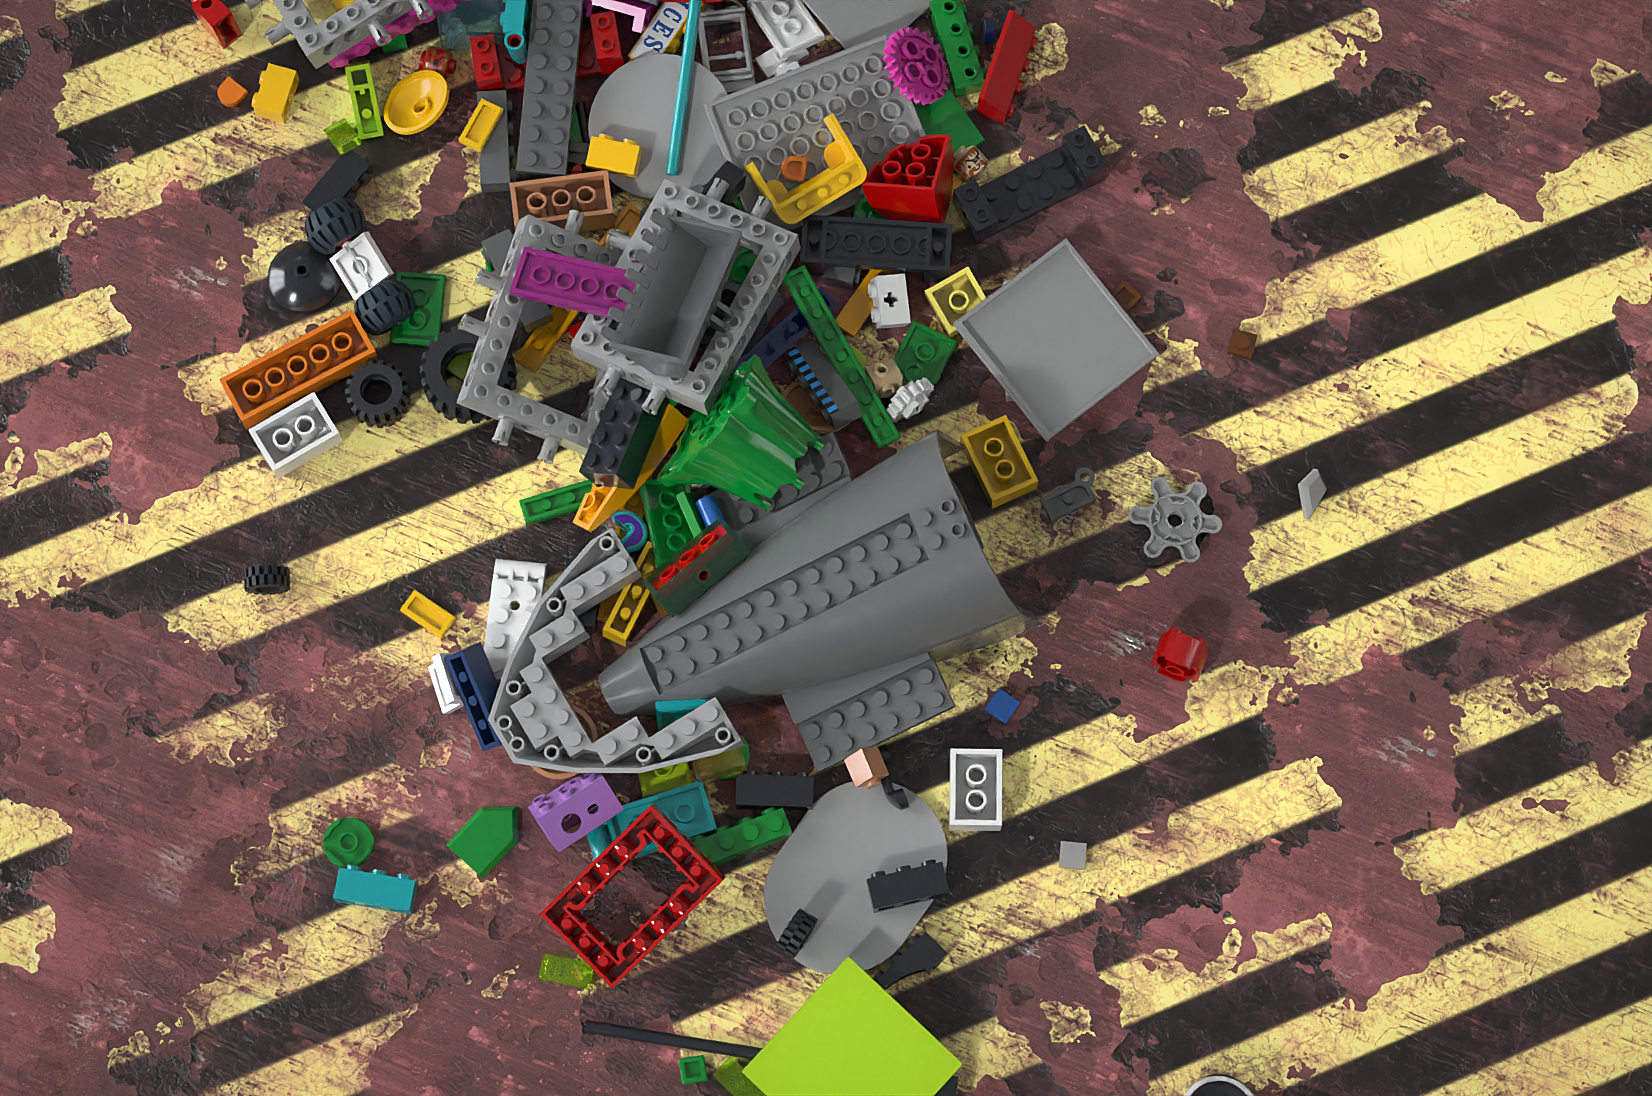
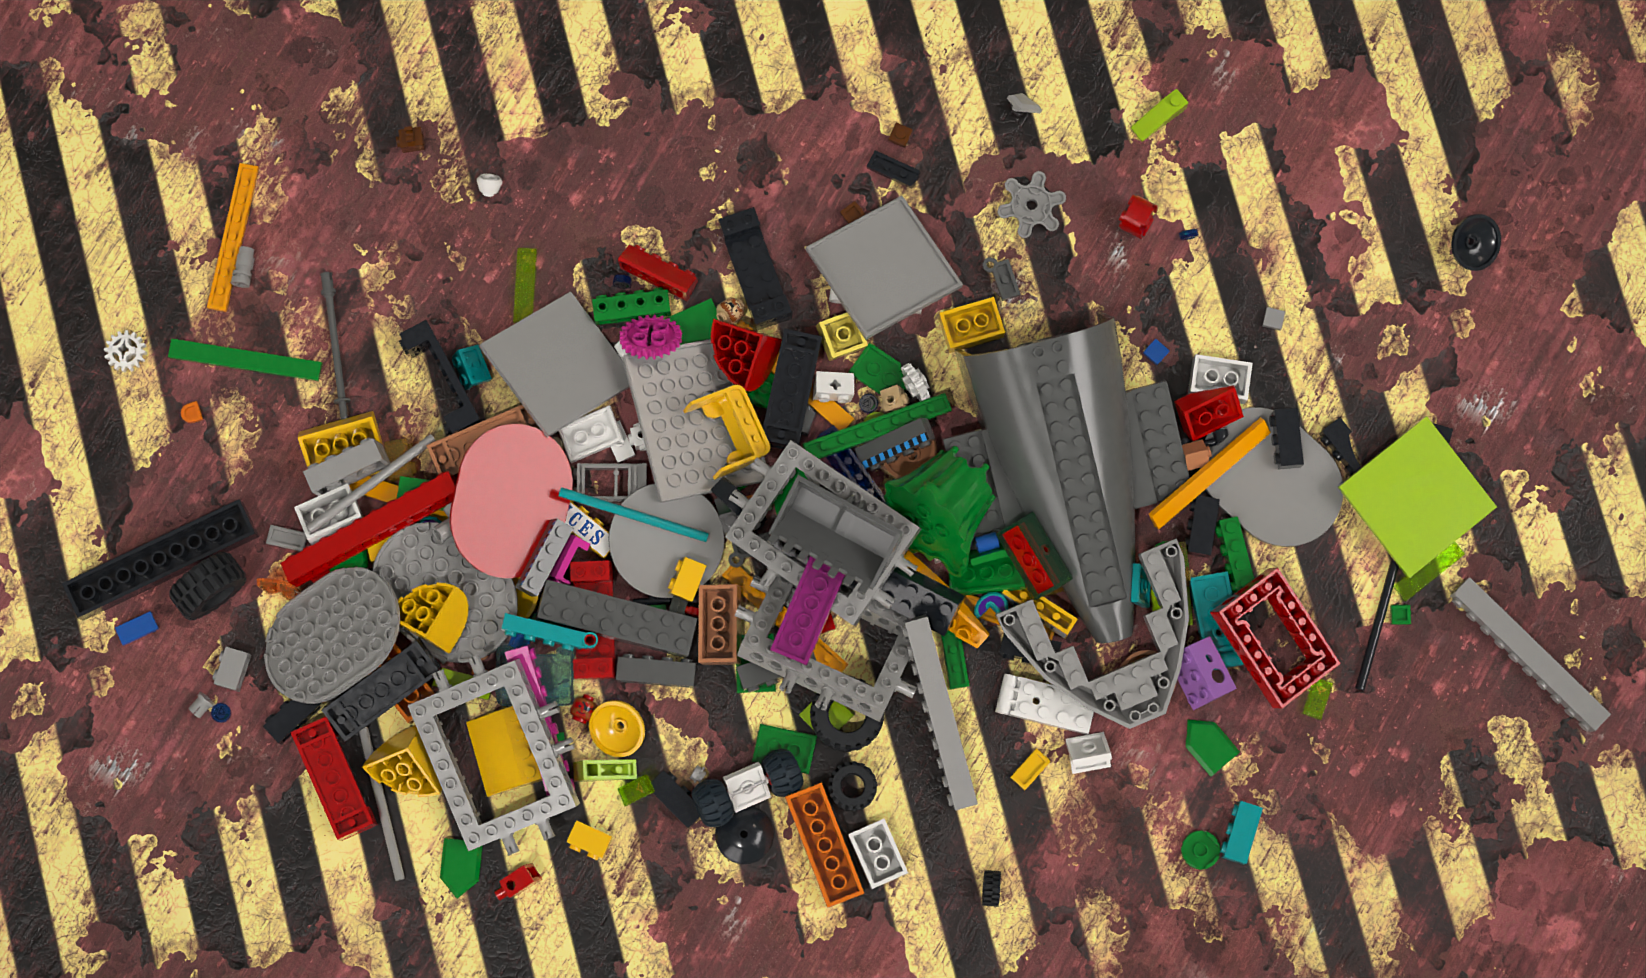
camera: 85 degrees left, 5 degrees up
orange tile [217,76,248,107] -> none
dark blue brick [444,642,503,751] -> none
yellow tile [458,98,504,153] -> none
black tyre [775,908,818,959] -> none
orange tile [781,156,808,183] -> none
none -> light grey plate [689,765,706,783]
none -> tile [859,394,878,414]
none -> black hinge [866,150,920,189]
none -> light grey brick [901,614,978,811]
none -> lime slope [1131,89,1188,142]
none -> light orange tile [1148,417,1271,529]
none -> red slope [1174,385,1244,441]
none -> clear blue tile [1179,229,1199,241]

